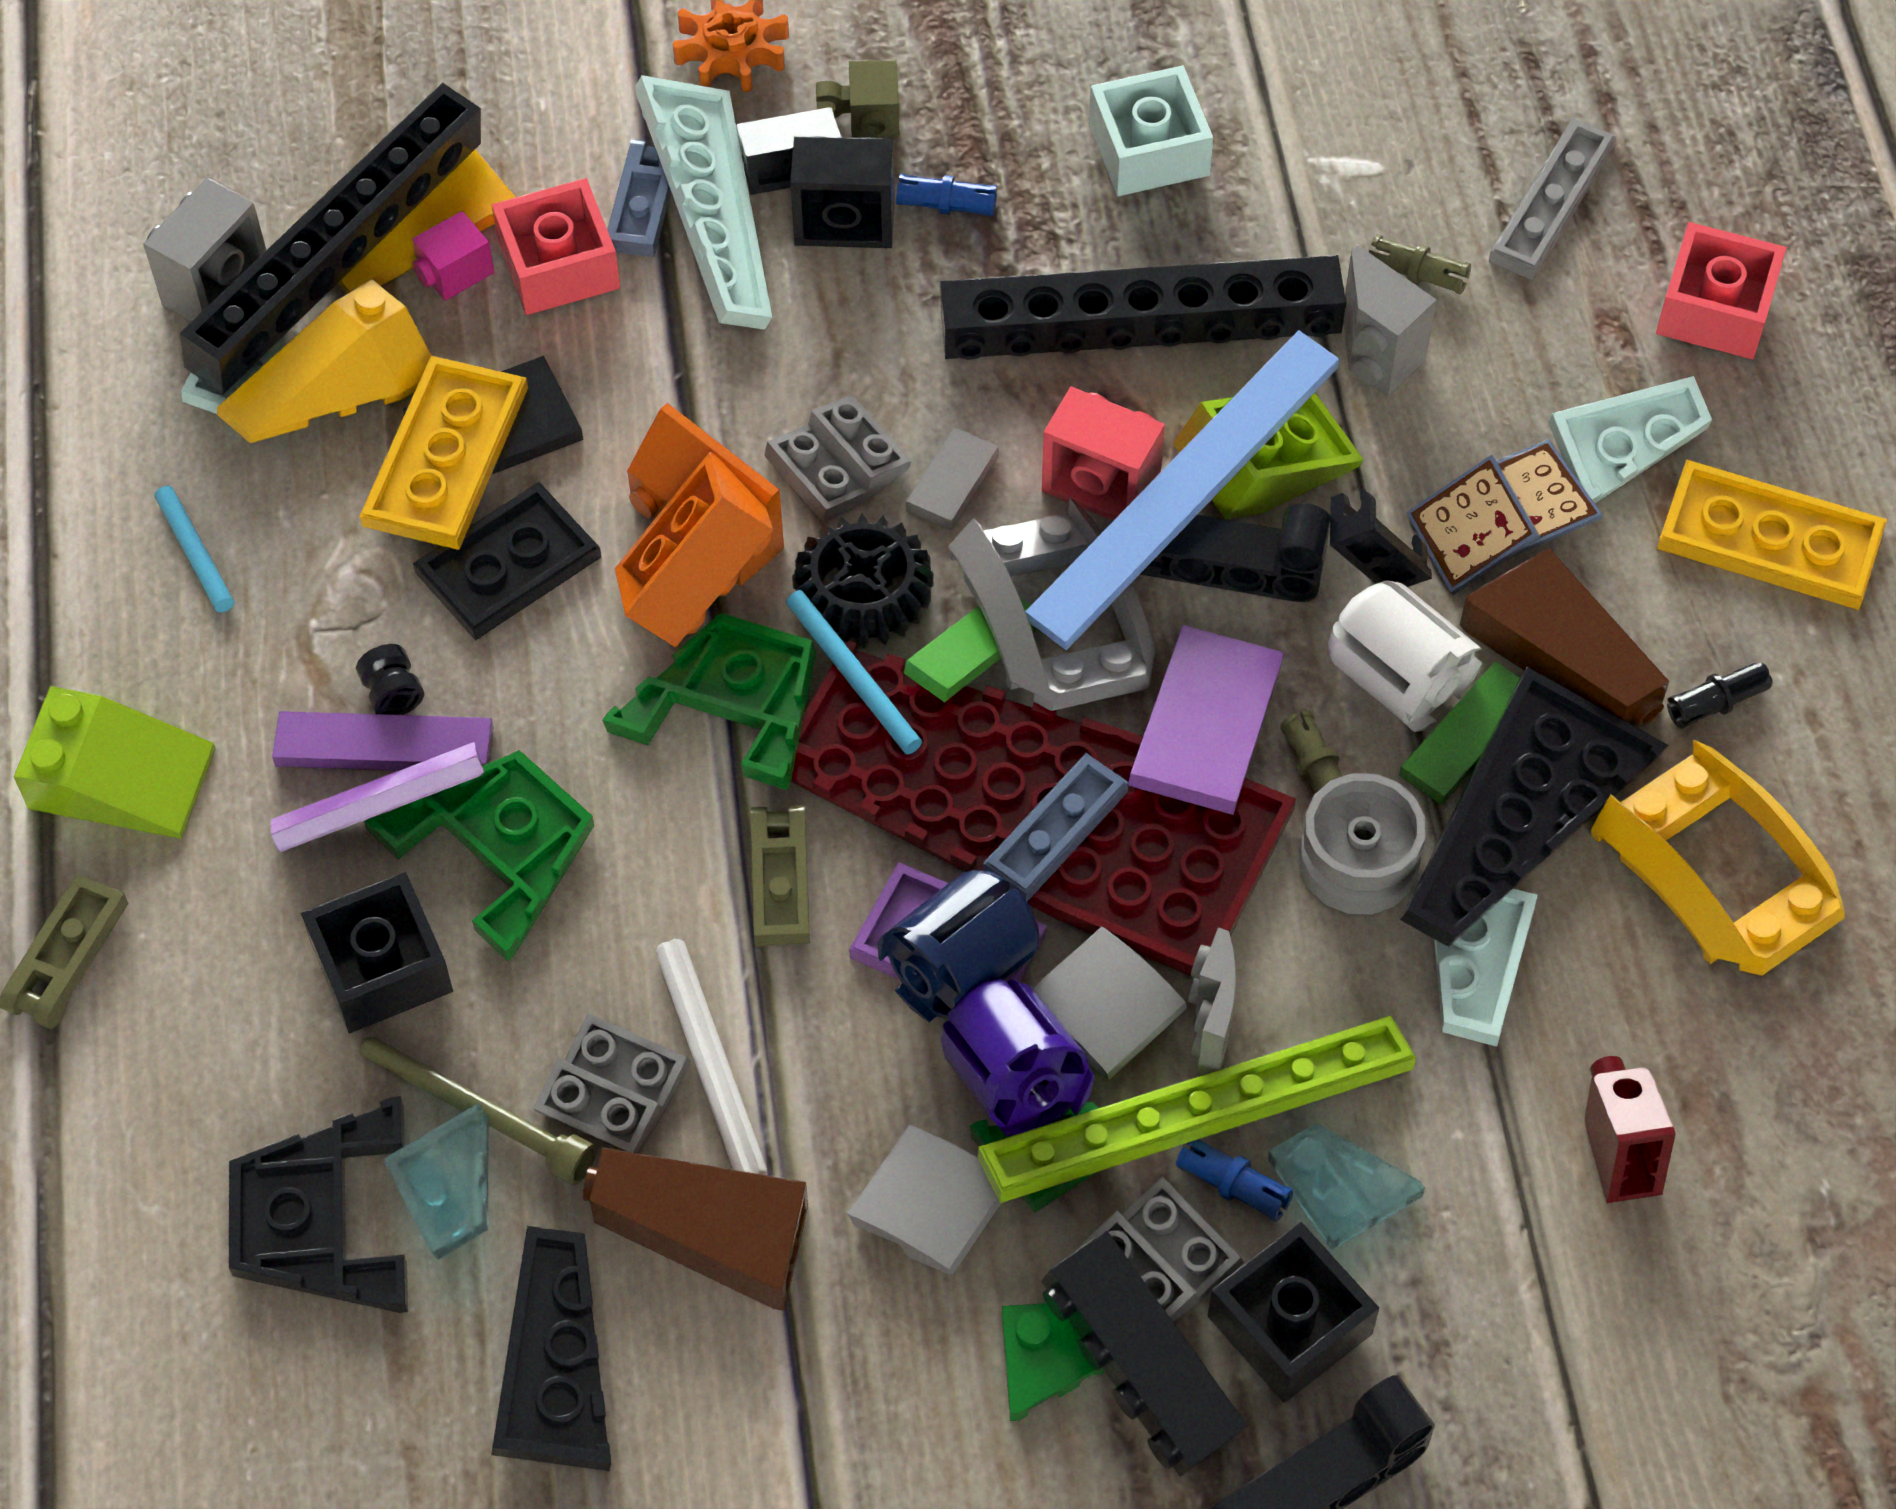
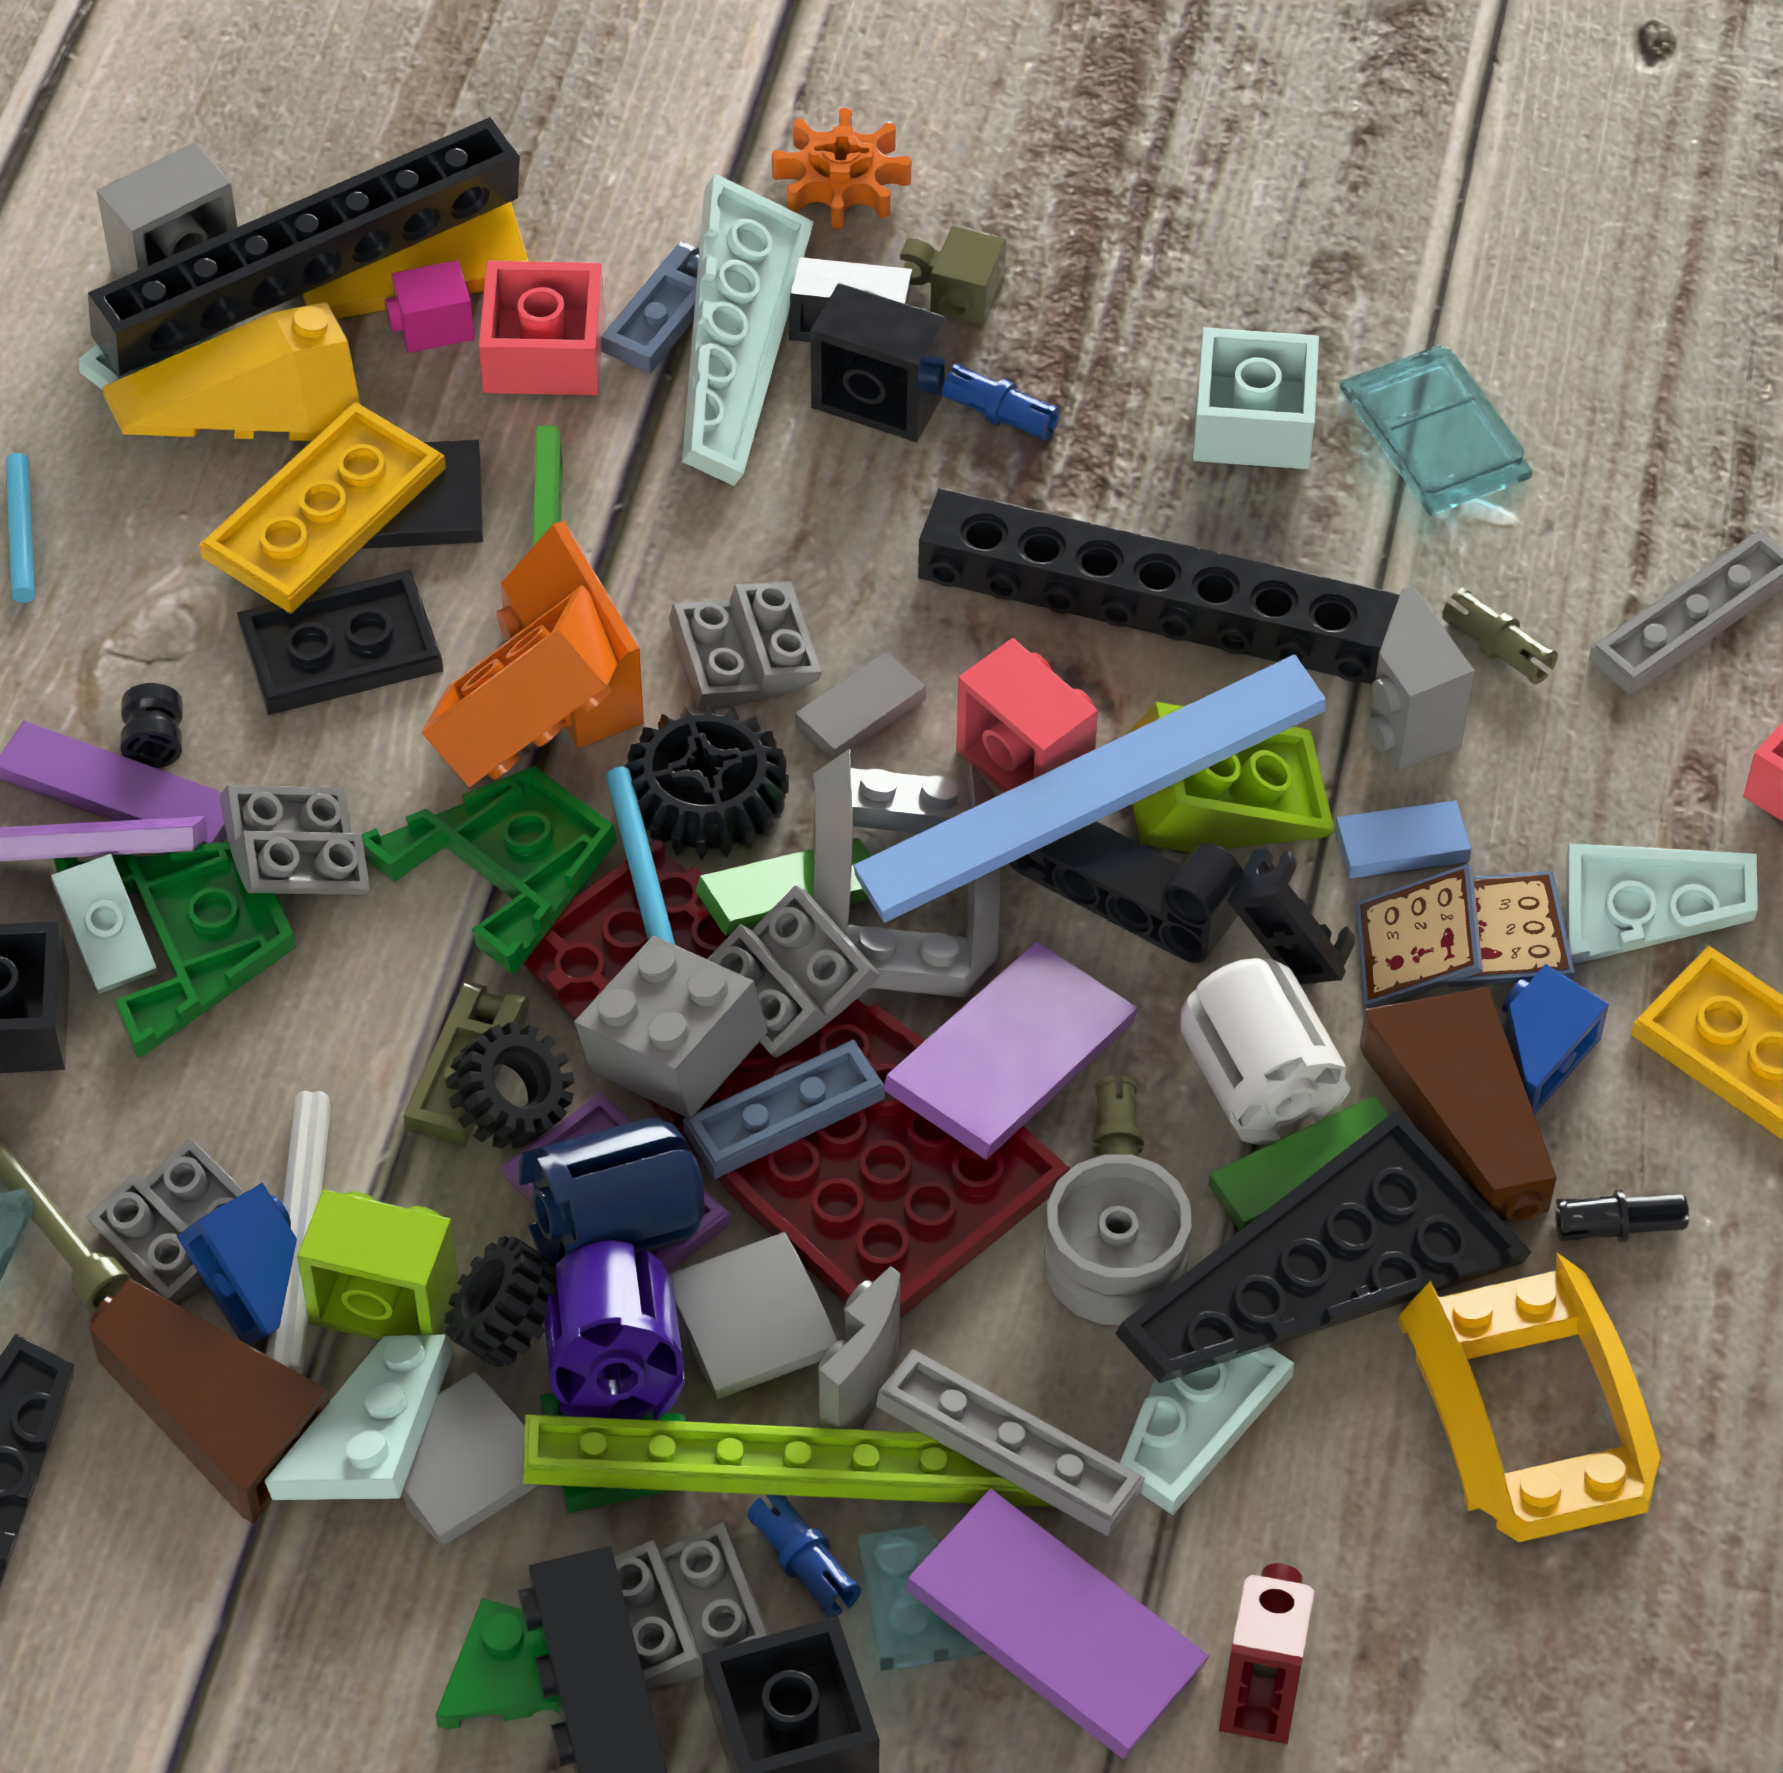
camera: 20 degrees right, 5 degrees down
none -> light aqua plate [51,854,157,995]
none -> blue slope [177,1182,297,1346]
none -> light grey slope [220,785,370,895]
none -> light aqua wing [265,1334,453,1500]
none -> lime brick [297,1189,460,1341]
none -> black tyre [445,1236,558,1367]
none -> black tyre [447,1022,574,1149]
none -> bright green tile [533,425,563,546]
none -> light grey brick [574,935,768,1119]
none -> light grey slope [707,885,881,1057]
none -> light grey tile [876,1349,1145,1537]
none -> medium lavender tile [904,1488,1209,1760]
none -> light blue tile [1335,800,1471,879]
none -> clear light blue piece [1340,345,1533,516]
none -> blue slope [1502,964,1609,1116]

